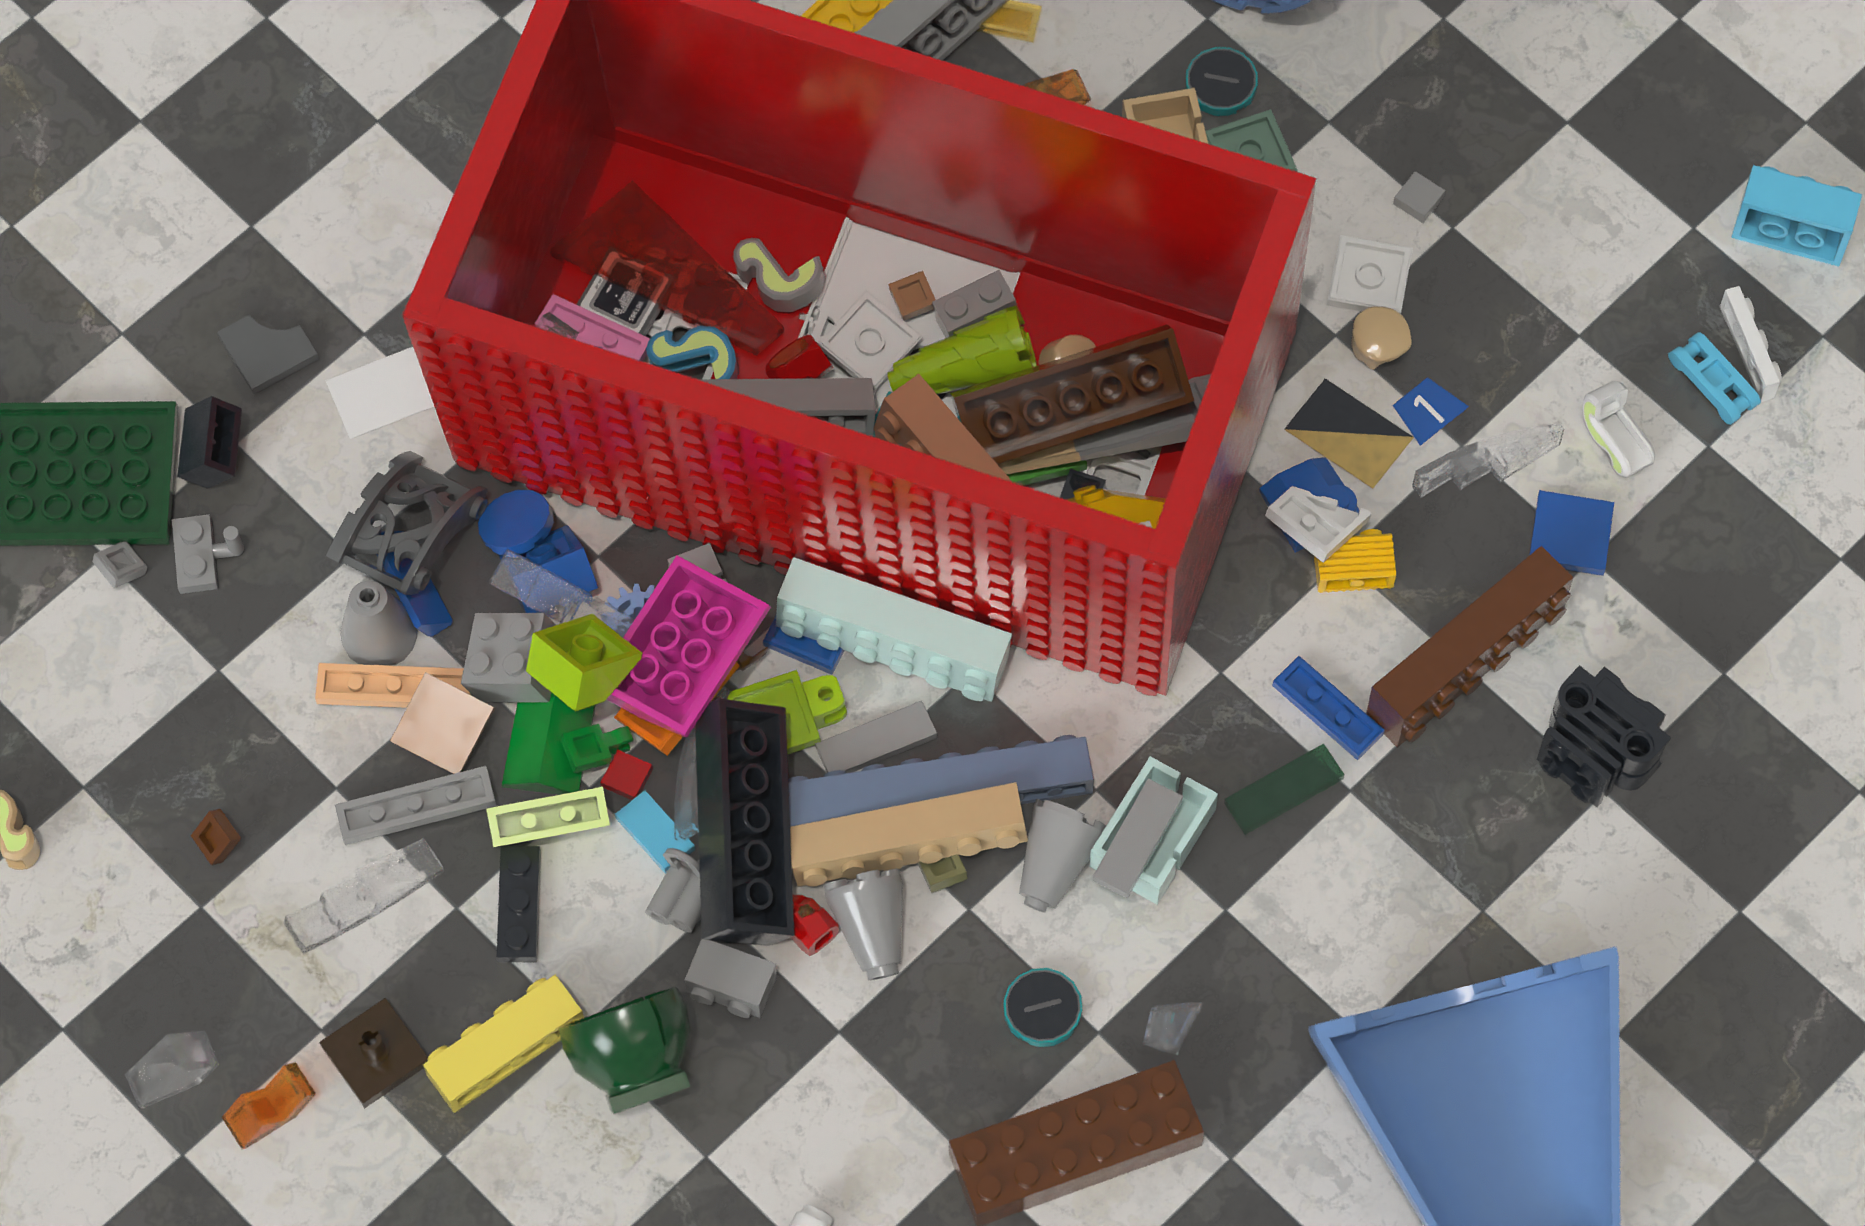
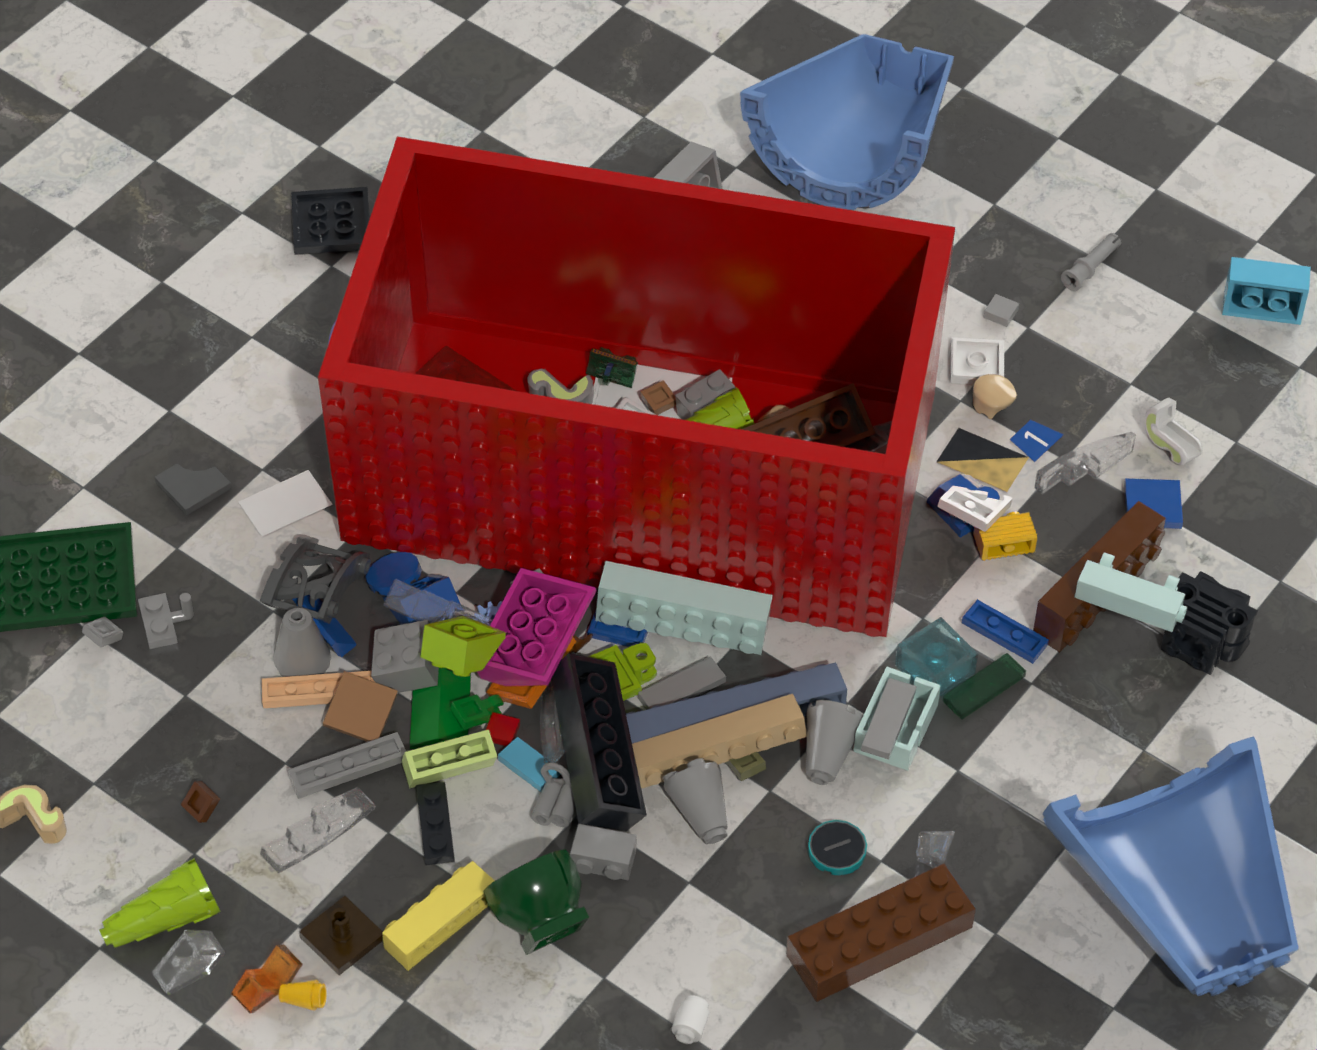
camera: 10 degrees left, 15 degrees down
black brick [177,396,242,489] -> none
red rock [790,895,839,956] -> none
medium azure plate [1668,332,1761,425] -> none
white plate [1720,286,1782,402] -> none
none -> lime cone [99,858,221,948]
none -> yellow cone [279,980,327,1011]
none -> clear green hips [586,347,638,388]
none -> clear light blue brick [895,617,978,697]
none -> light grey pin [1061,233,1121,291]
none -> light aqua brick [1075,552,1187,632]

